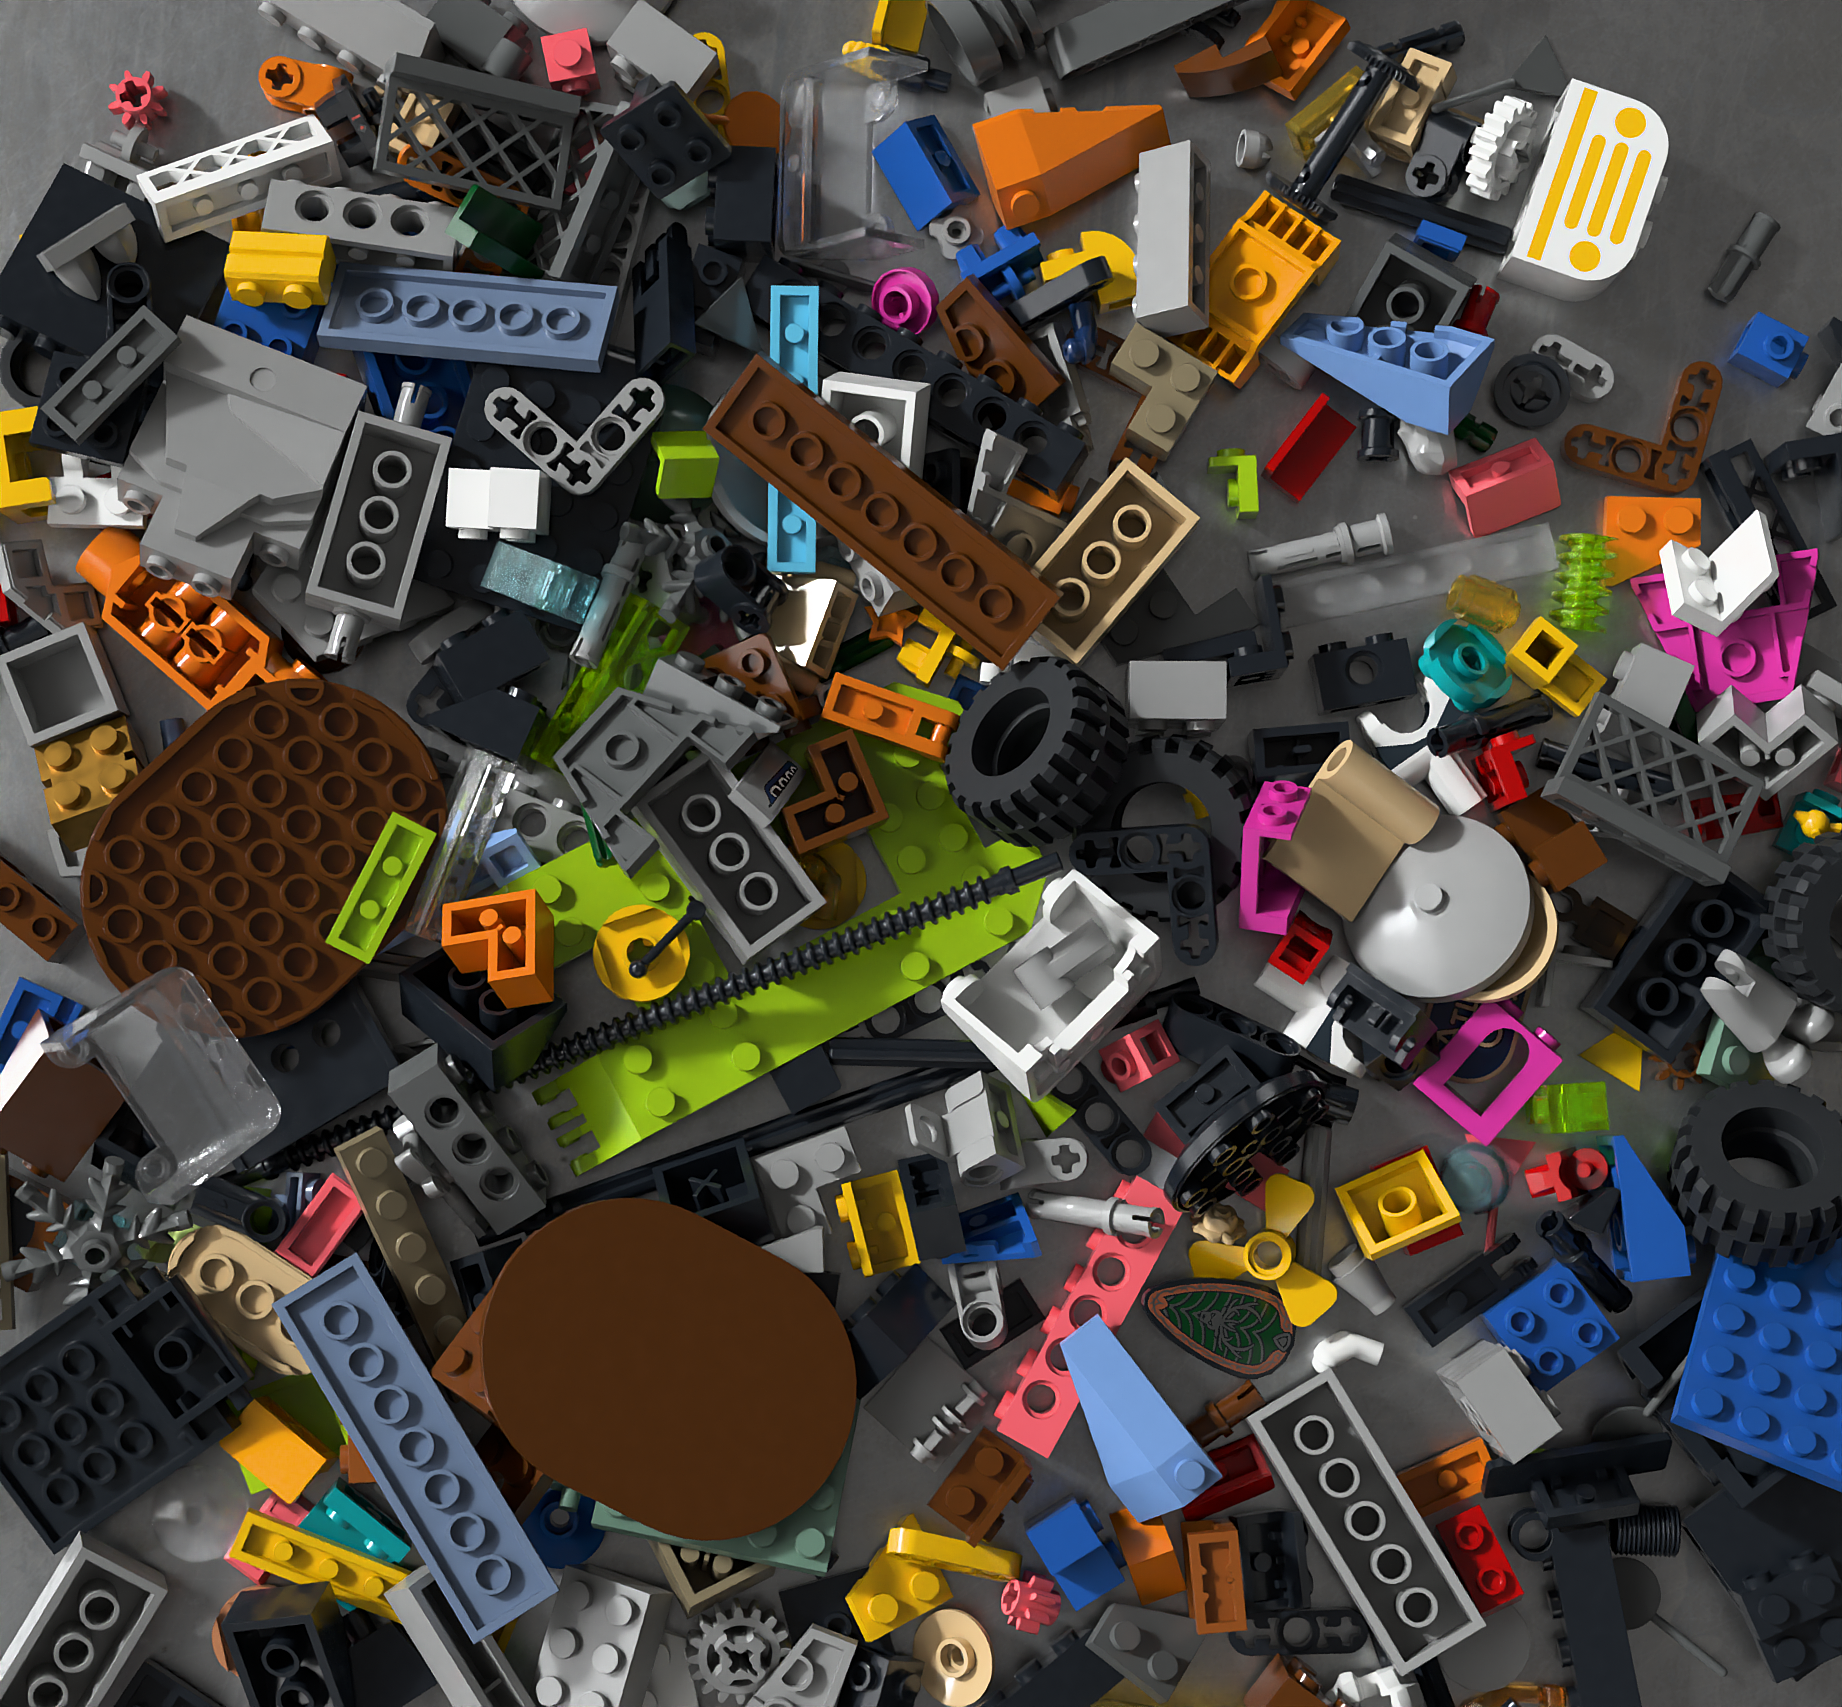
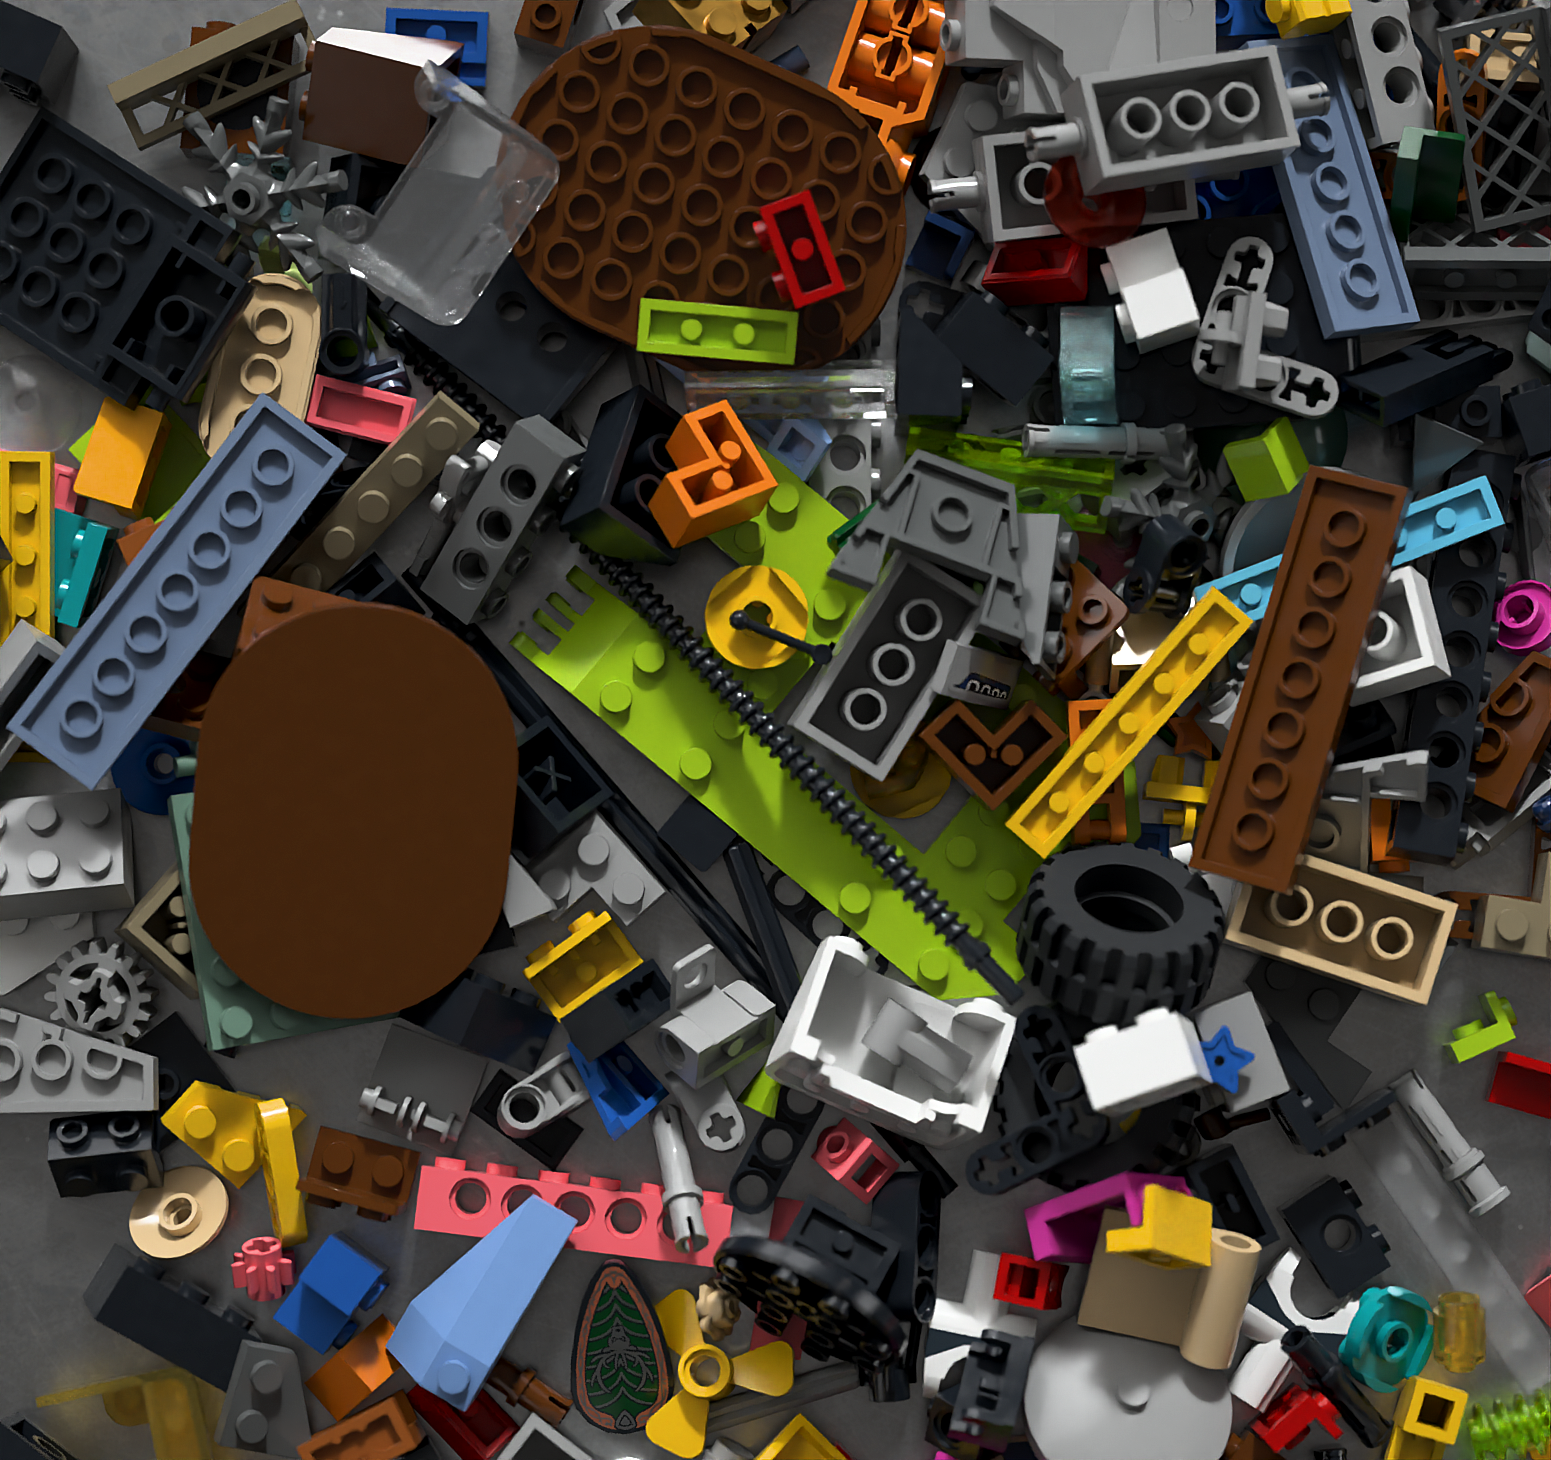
camera: 70 degrees right, 0 degrees up
none -> red brick [752,190,846,309]
none -> dark blue panel [905,211,975,288]
none -> red slope [981,235,1088,306]
none -> yellow plate [1004,586,1254,859]
none -> light grey brick [1024,45,1331,196]
none -> clear red dish [1043,155,1147,248]
none -> white brick [1074,1008,1213,1118]
none -> yellow panel [1107,1185,1212,1271]
none -> reddish brown hand [1194,1106,1271,1141]
none -> light grey hips [1198,291,1289,393]
none -> blue plate [1199,1025,1255,1094]

